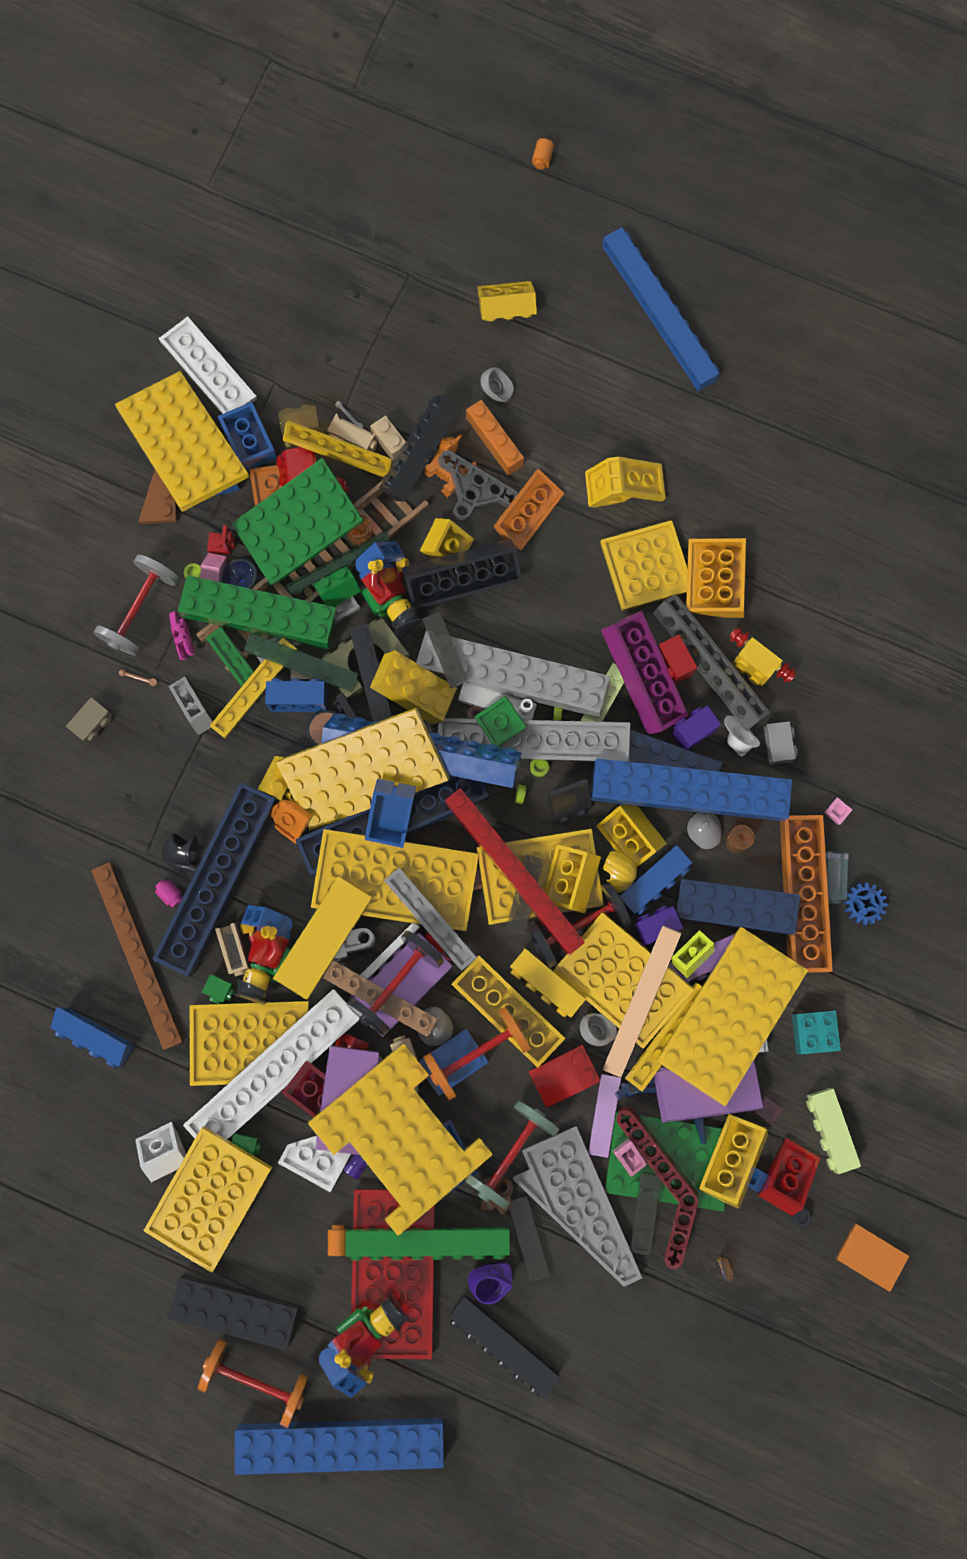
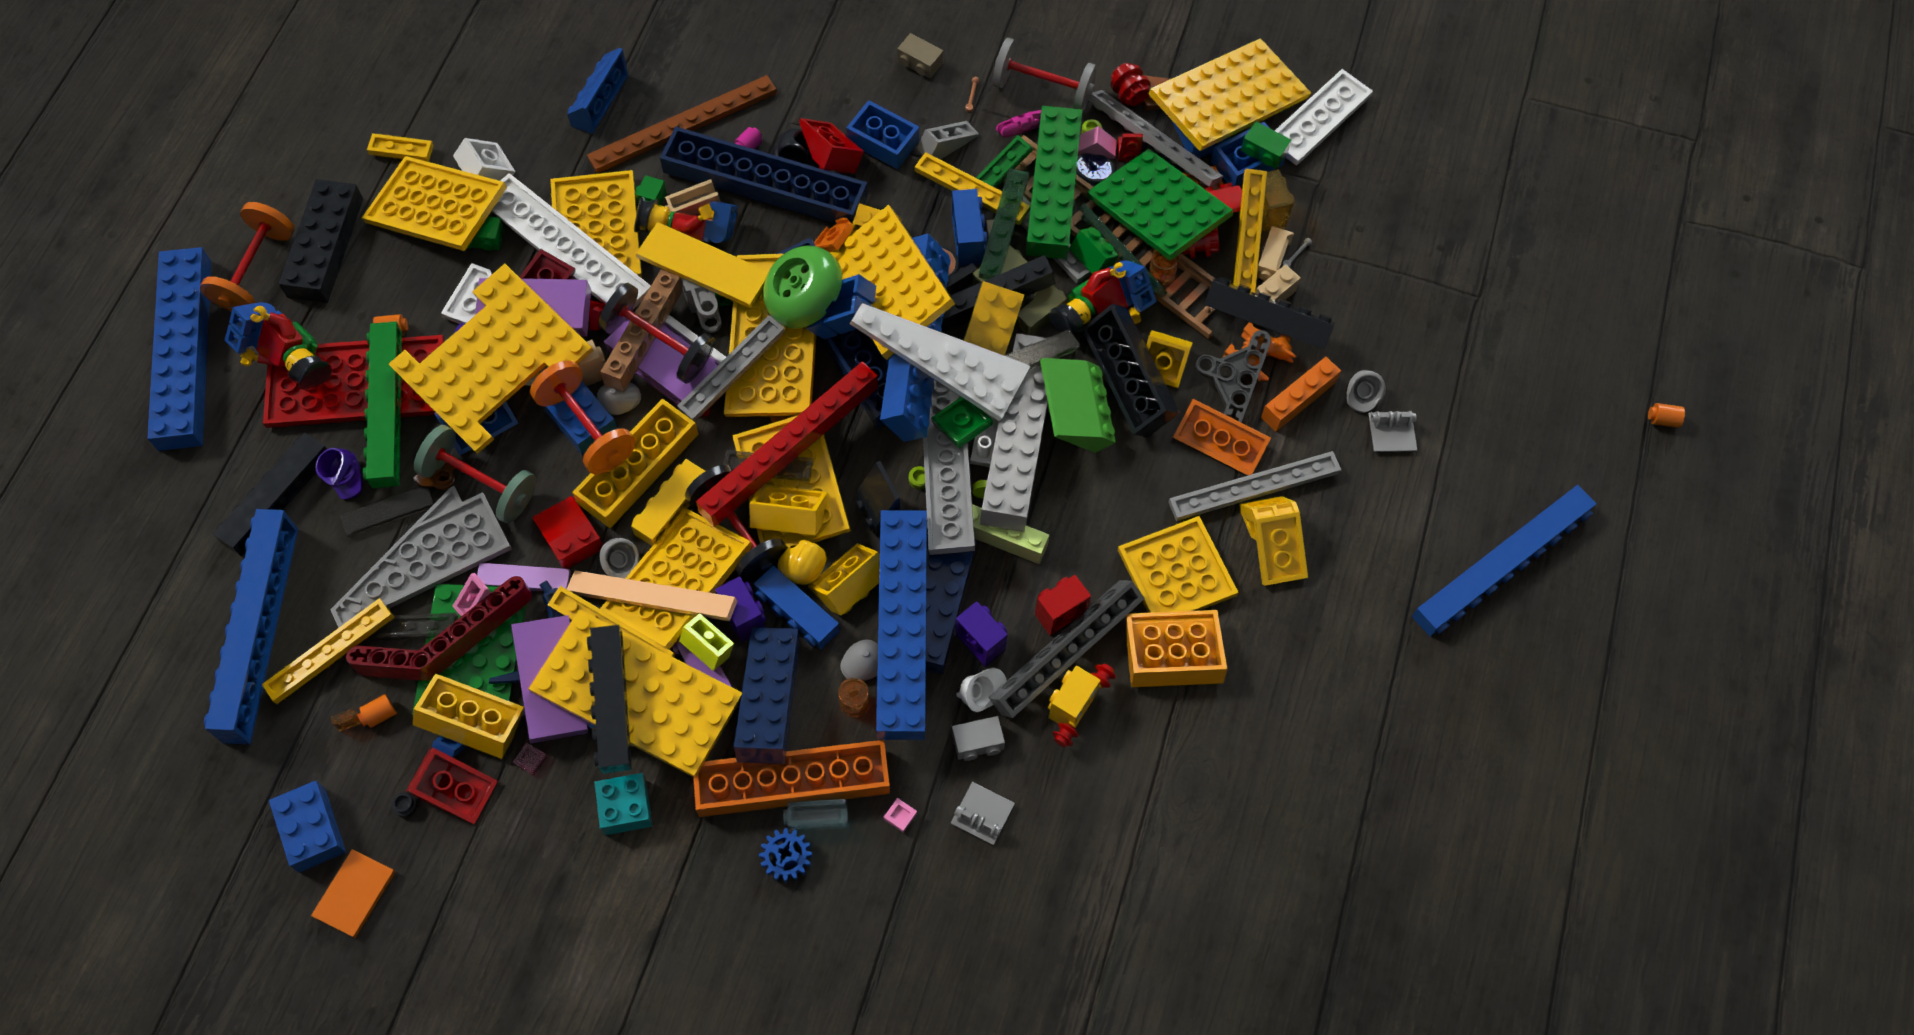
camera: 85 degrees right, 15 degrees down
yellow slope [477,281,537,321] -> none
lime tile [514,784,526,804] -> none
magenta brick [601,611,688,734] -> none
yellowish green brick [806,1088,861,1174] -> none
none -> blue brick [204,509,298,744]
none -> yellow plate [262,598,394,704]
none -> blue brick [269,781,346,873]
none -> orange brick [357,694,397,728]
none -> yellow plate [367,133,434,162]
none -> black brick [587,625,632,774]
none -> bright green brick [763,246,842,329]
none -> red slope [799,118,864,174]
none -> blue brick [846,100,919,169]
none -> white wing [850,303,1030,421]
none -> light grey hinge [951,782,1015,845]
none -> bright green slope [1040,358,1116,453]
none -> light grey plate [1088,90,1223,187]
none -> red piece [1110,63,1151,106]
none -> light grey plate [1169,451,1341,521]
none -> green brick [1241,122,1292,169]
none -> light grey hinge [1368,411,1417,452]

